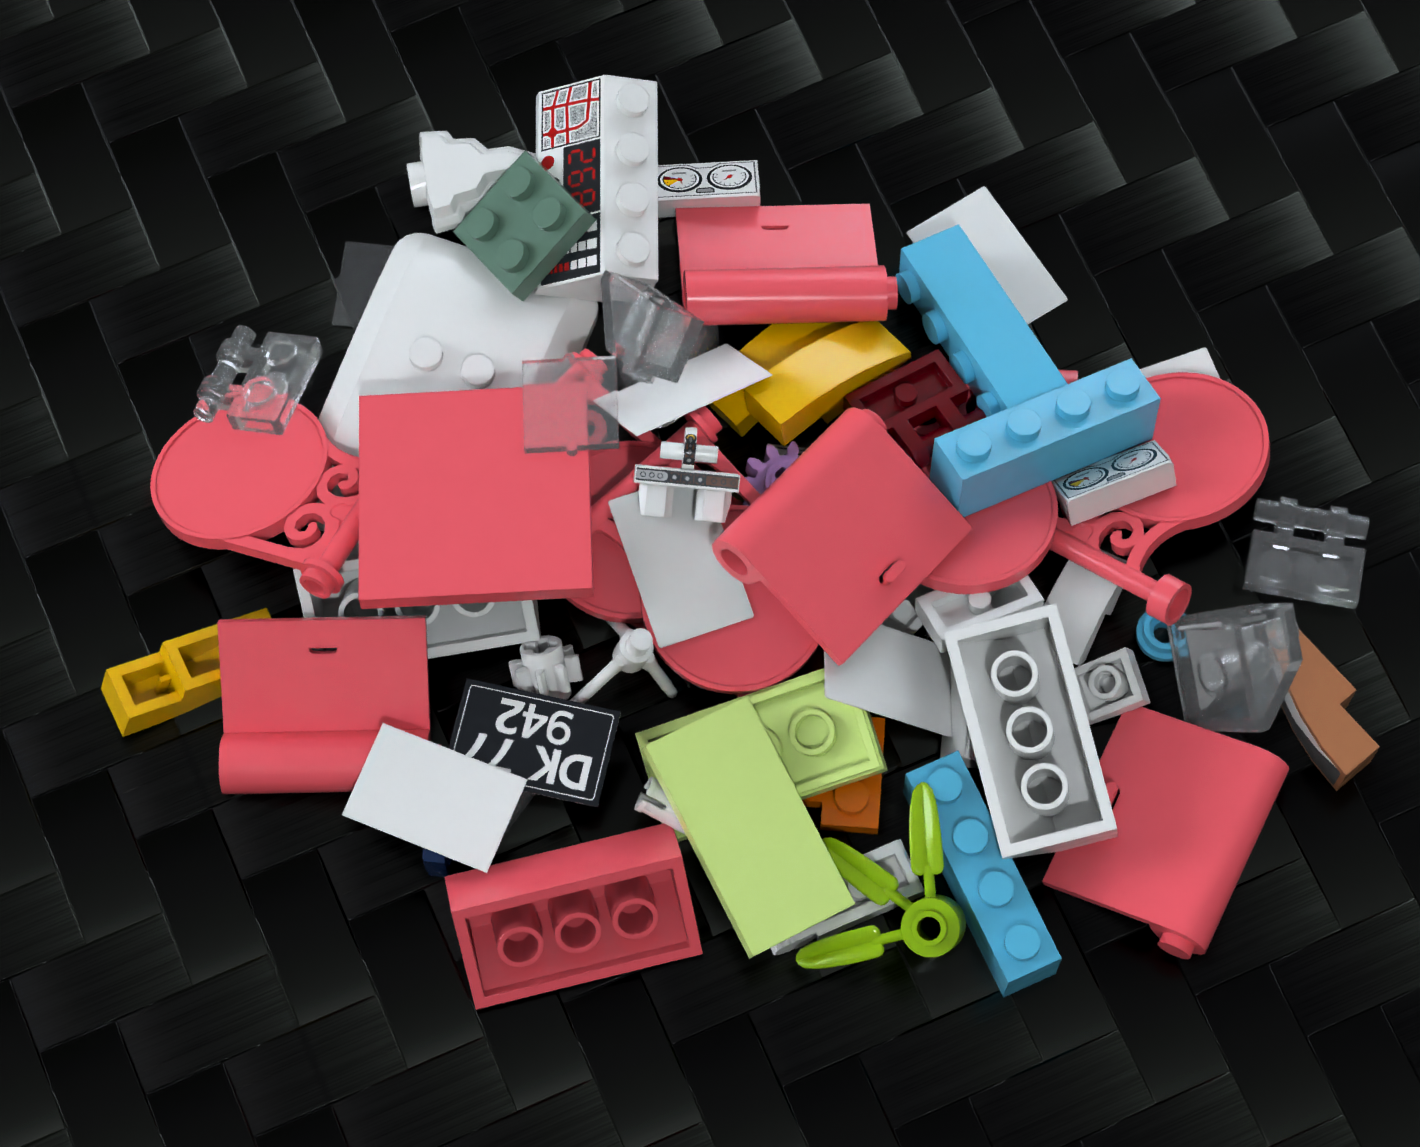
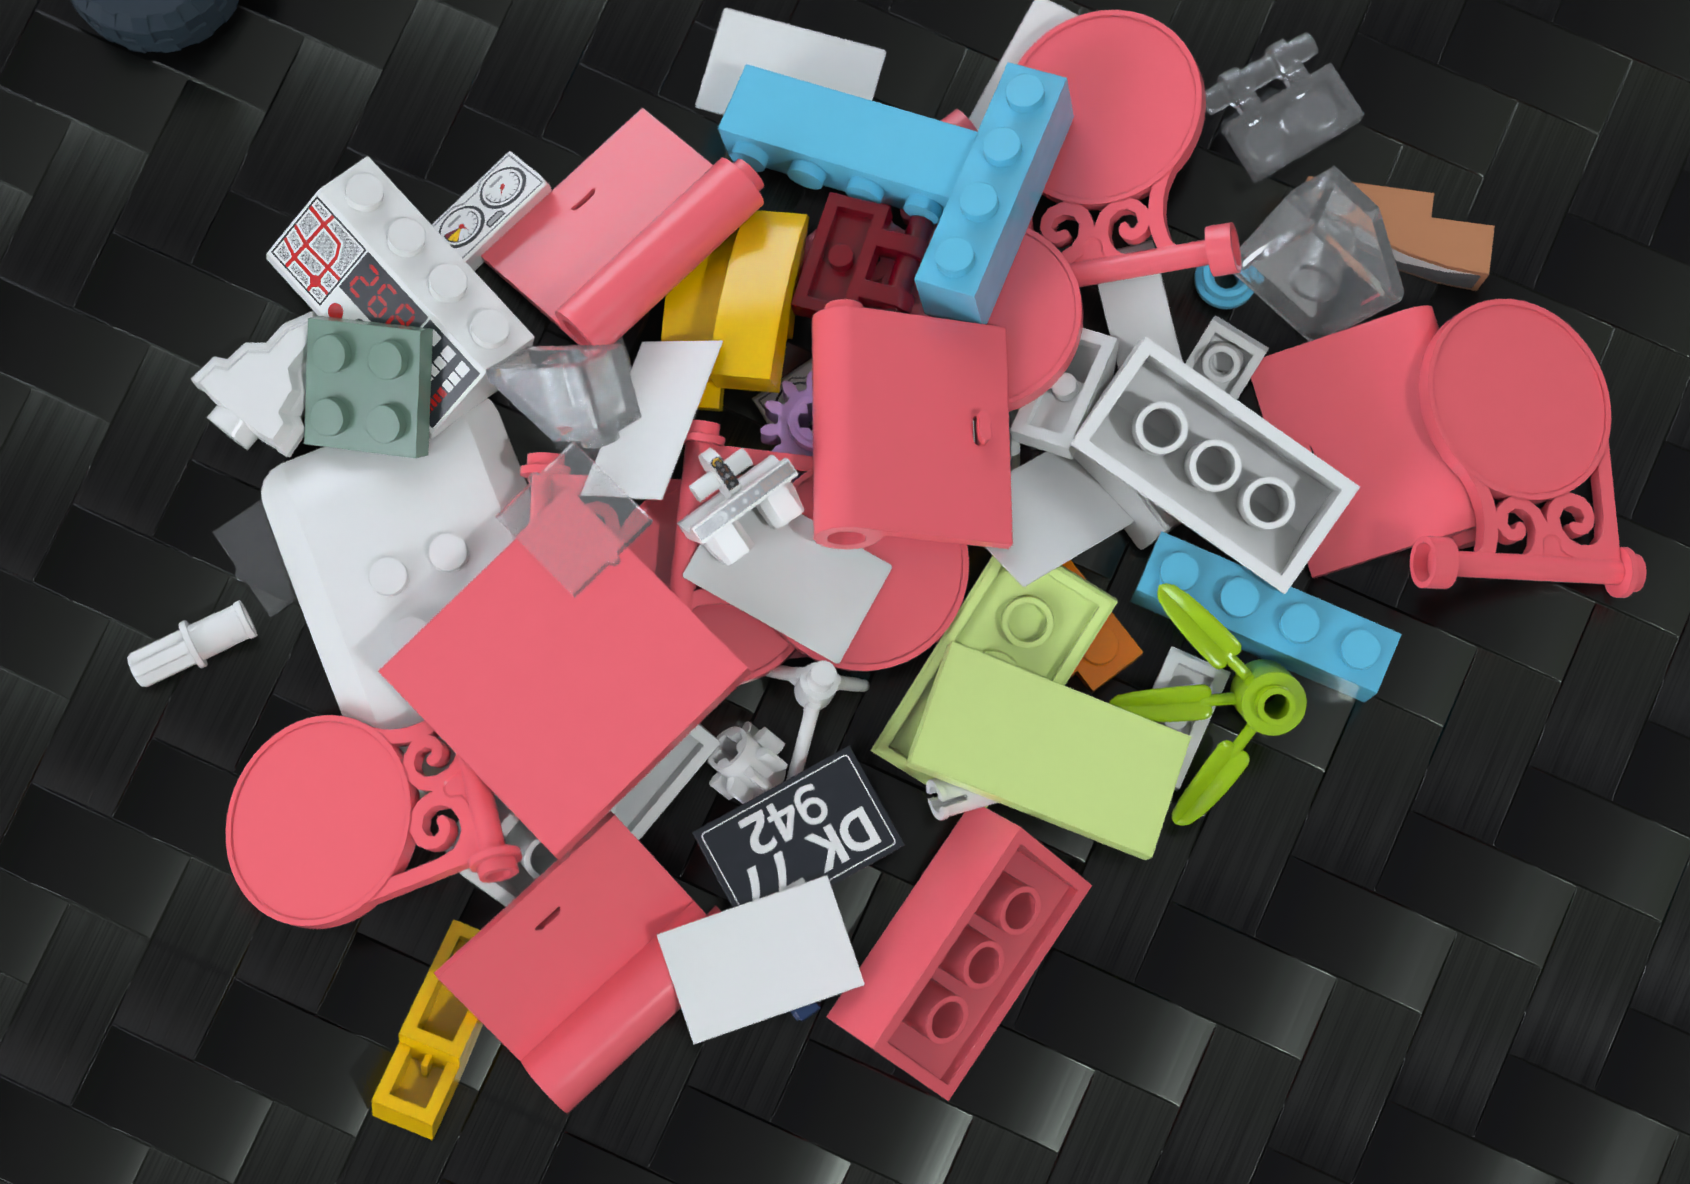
camera: 40 degrees left, 10 degrees up
clear plate [193,325,324,435] -> none
white slope [1052,440,1177,526] -> none
none -> white axle [127,600,257,687]
none -> coral piece [1410,299,1647,598]

